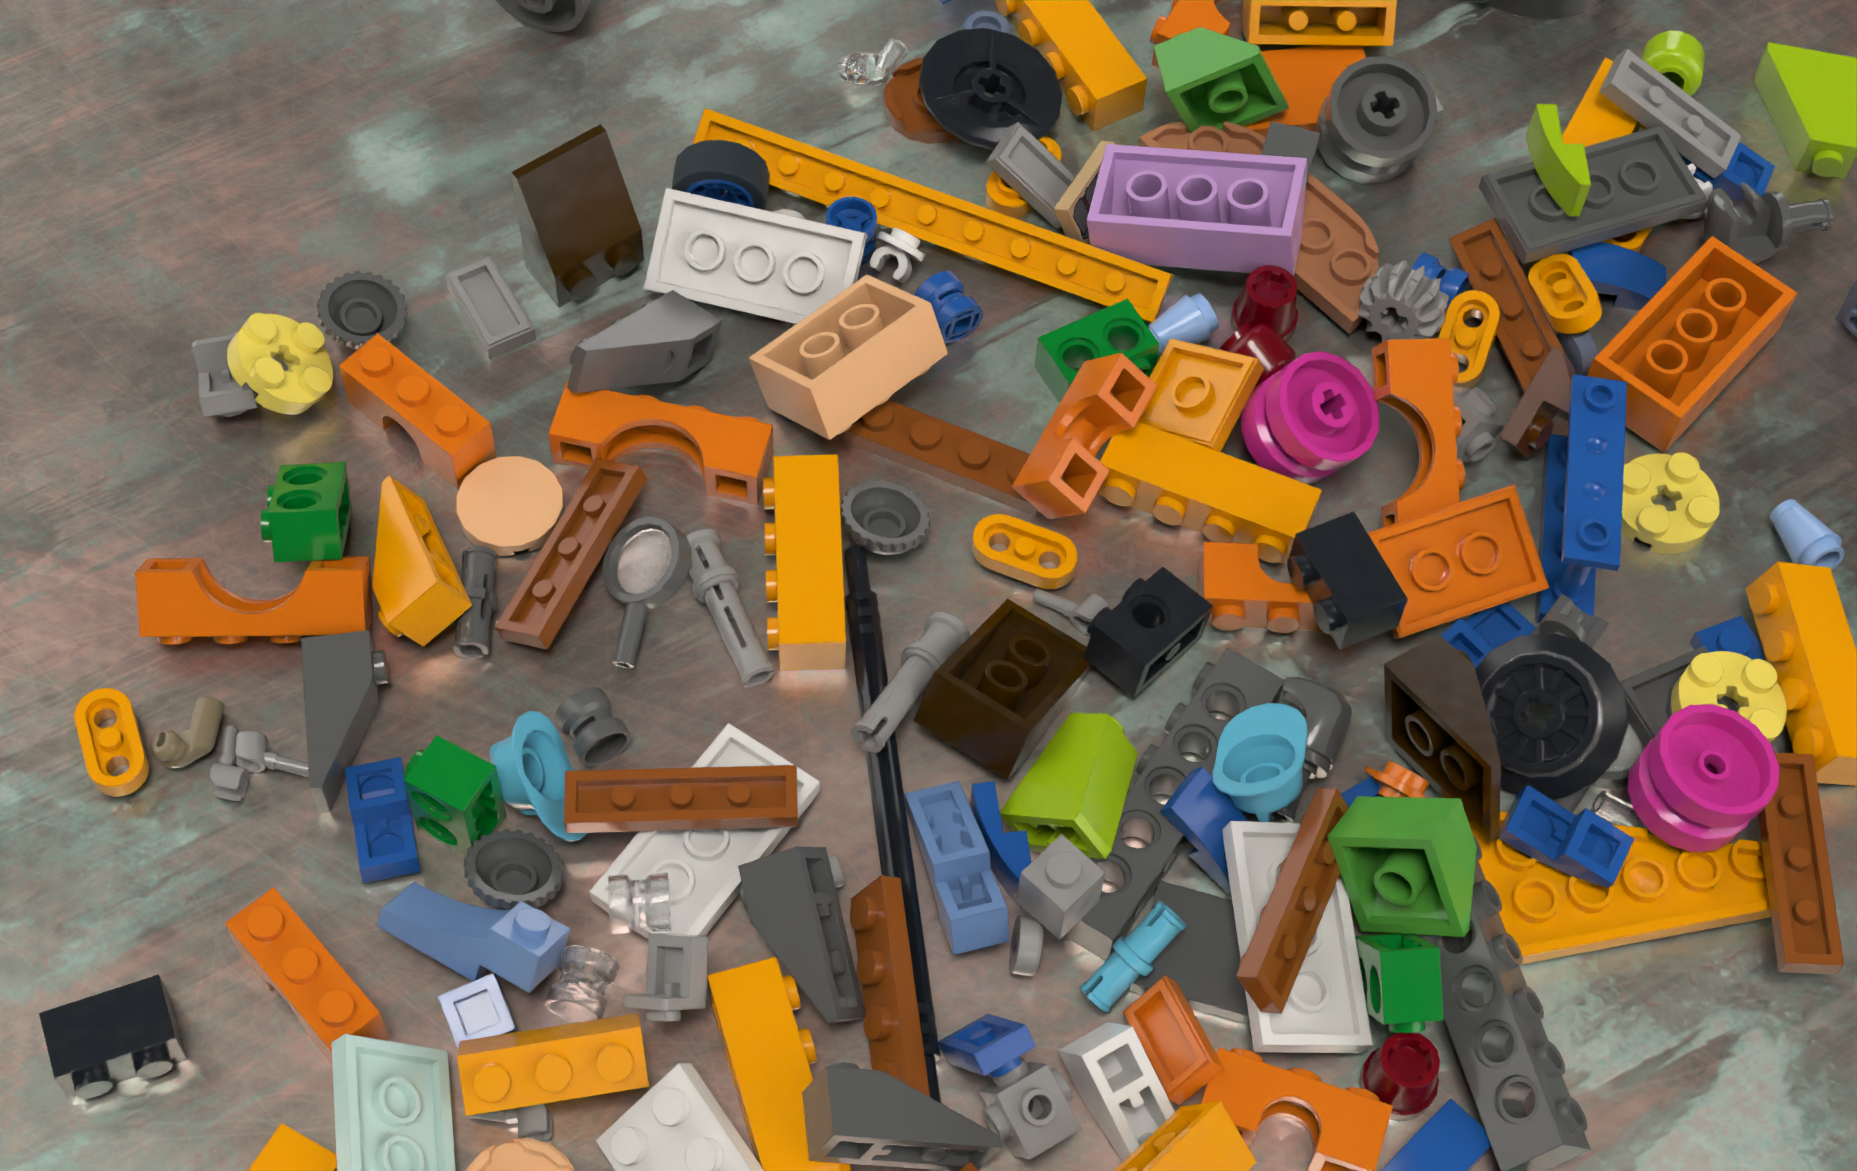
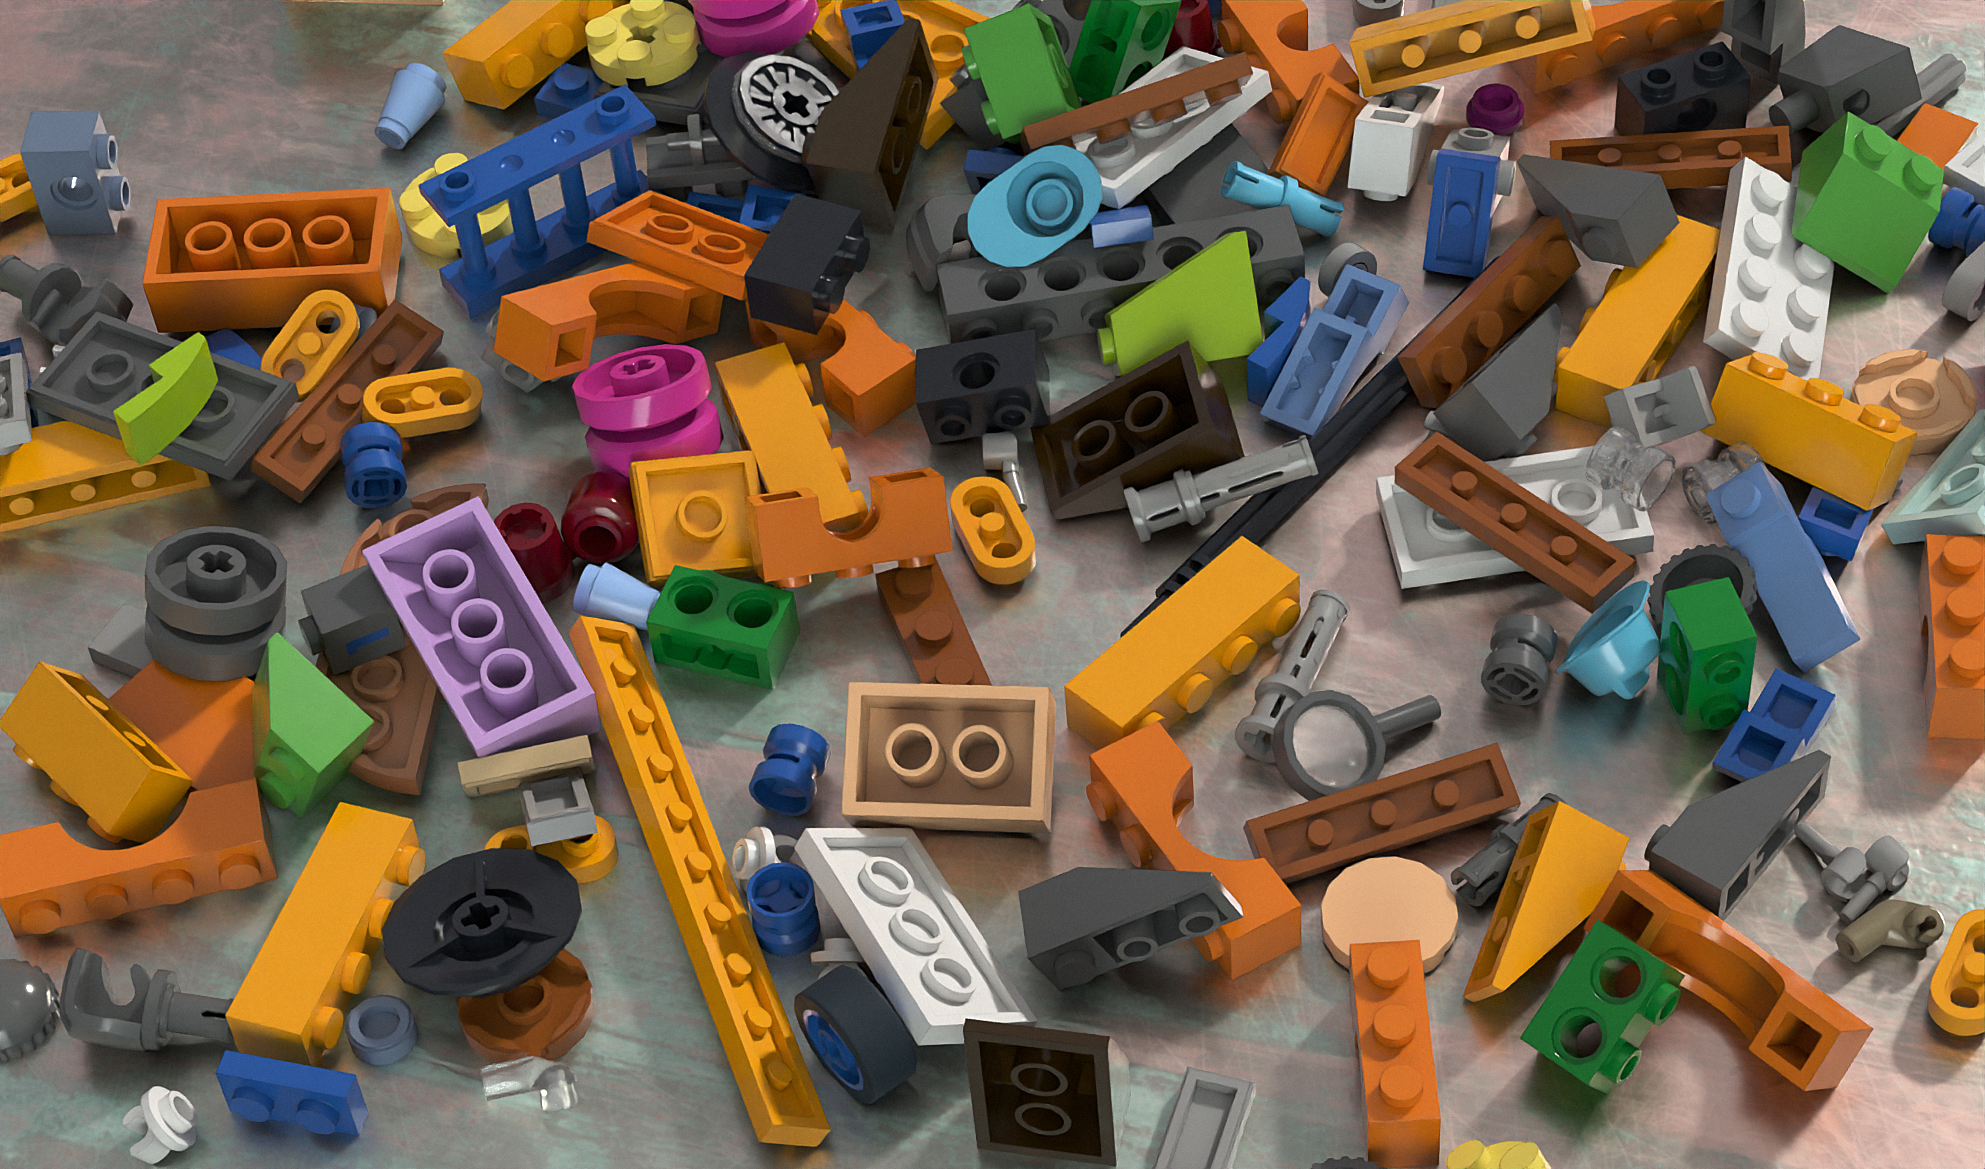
camera: 125 degrees left, 10 degrees down
dark grey hat [840,480,931,555] -> none
light grey brick [1017,834,1105,940] -> none
light grey gear [1357,259,1449,342] -> none
orange plate [1364,760,1430,798] -> none
reddish brown slope [1498,346,1576,460] -> none

